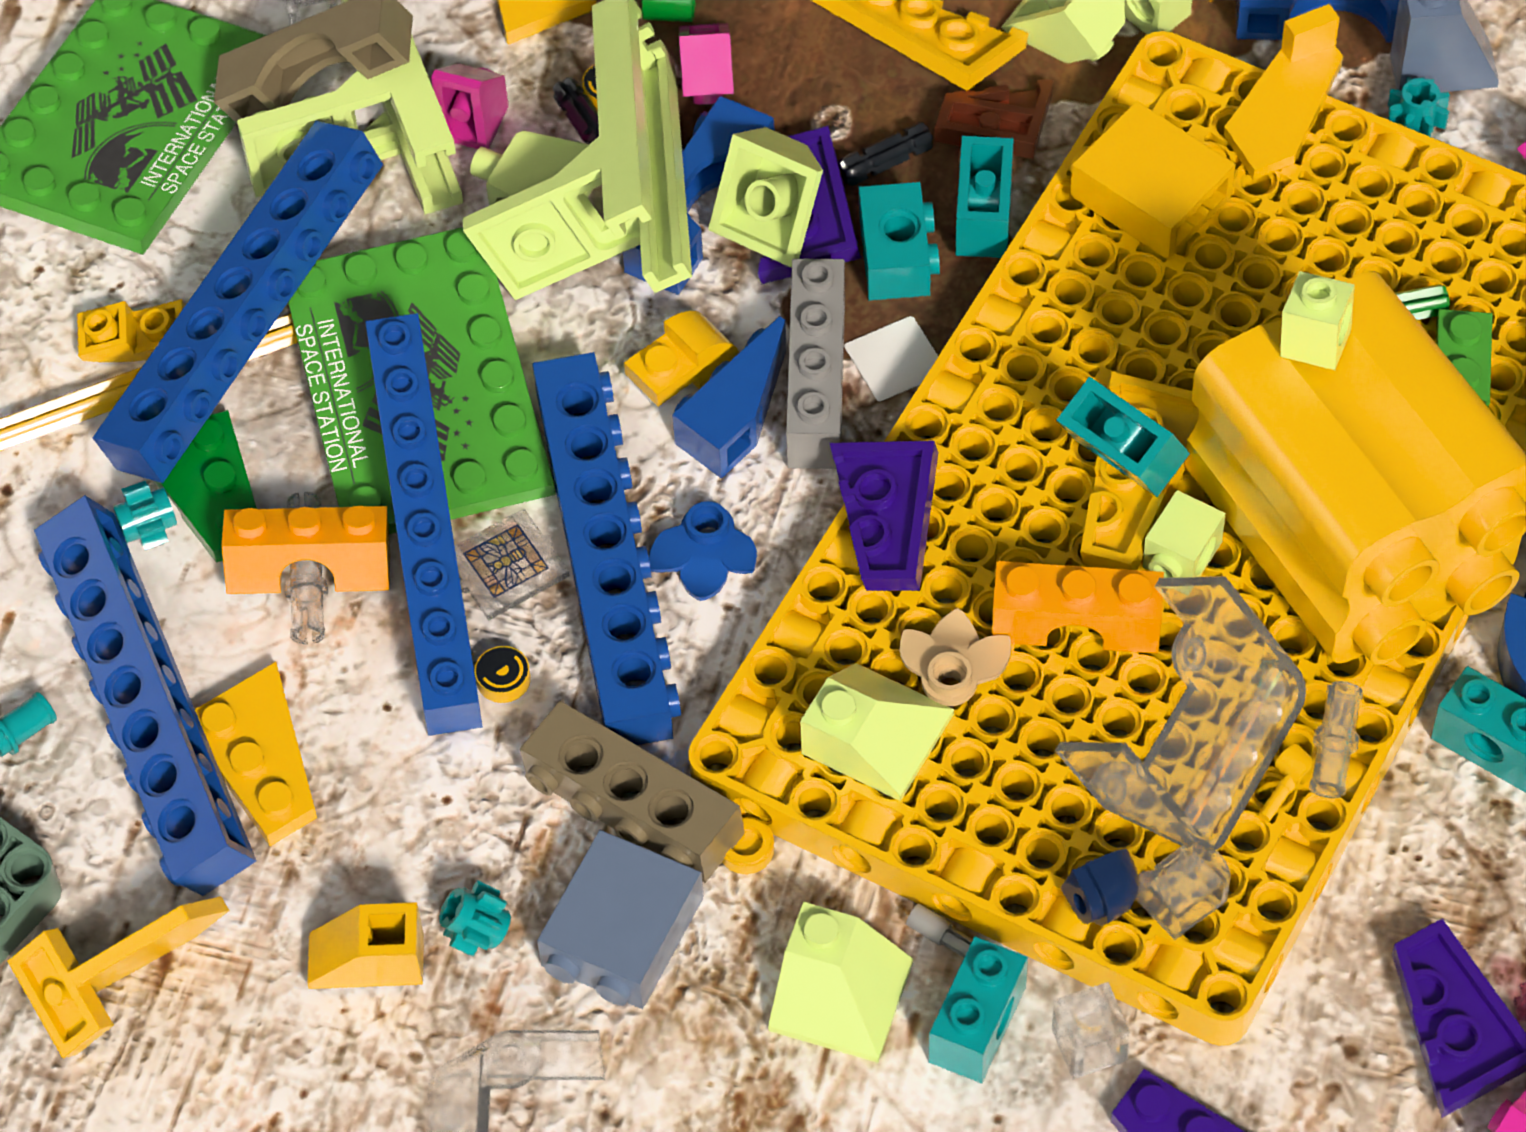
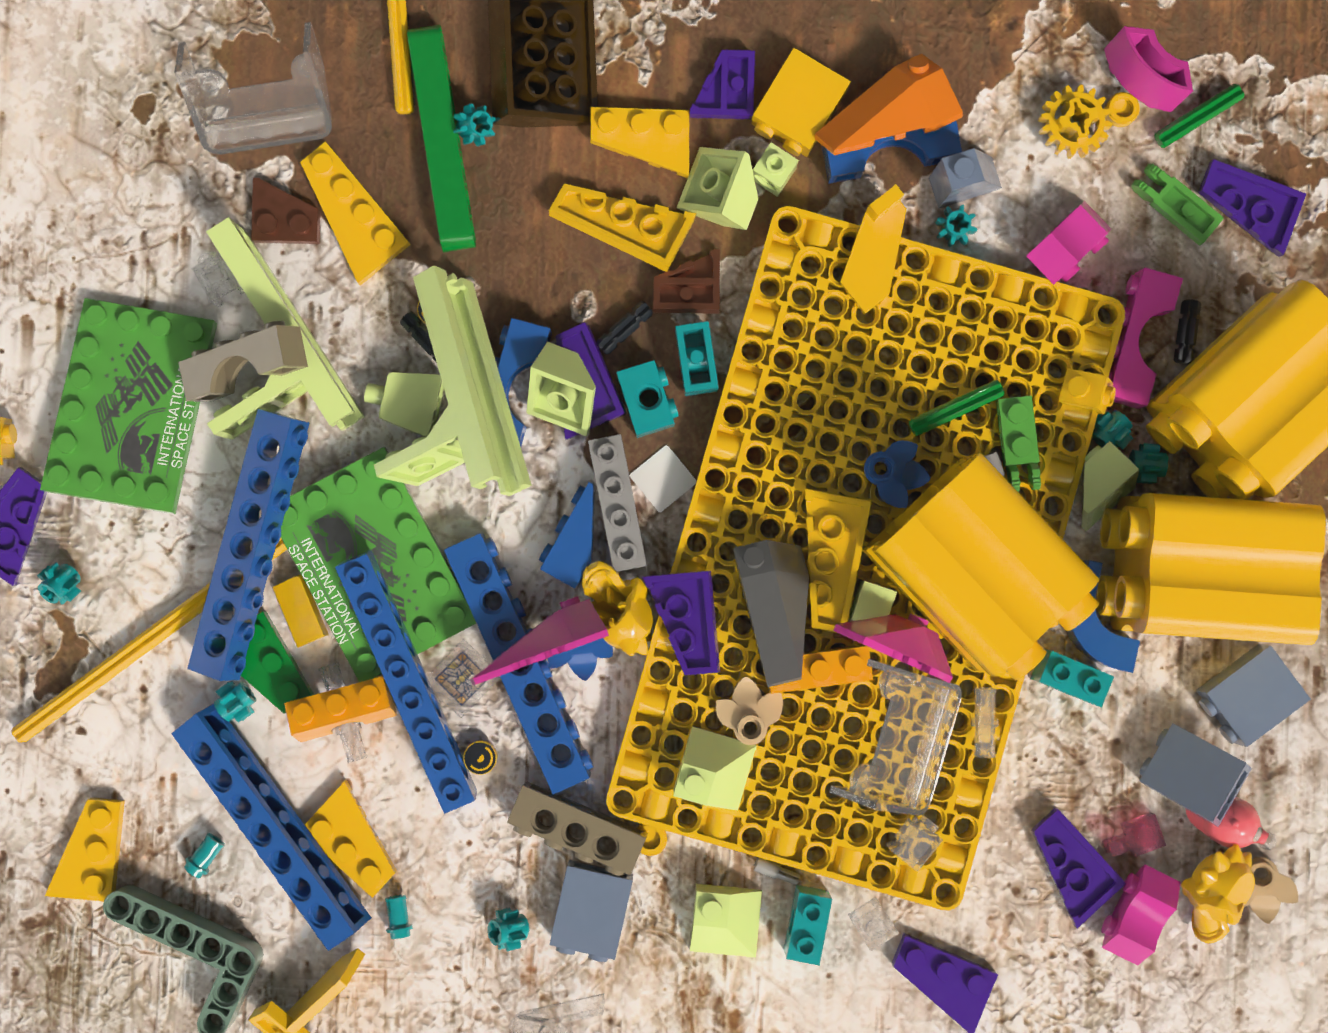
camera: 15 degrees left, 30 degrees up
yellow slope [77,299,186,362] -> none
yellow slope [307,902,424,989] -> none
dark pink slope [431,63,509,149] -> none
yellow brick [624,310,739,407] -> none
slope [679,23,734,104] -> none
teal brick [1057,376,1190,497] -> none
dark blue piece [1060,849,1139,926] -> none
yellow brick [1069,101,1236,260] -> none
yellow hand [1258,743,1313,822] -> none
yellowish green brick [1280,271,1355,370] -> none
none -> yellow slope [272,574,329,648]
none -> teal pin [385,895,413,939]
none -> dark pink wedge [470,596,609,685]
none -> yellow head [582,561,653,656]
none -> dark grey wedge [734,540,809,687]
none -> dark pink wedge [833,613,953,683]

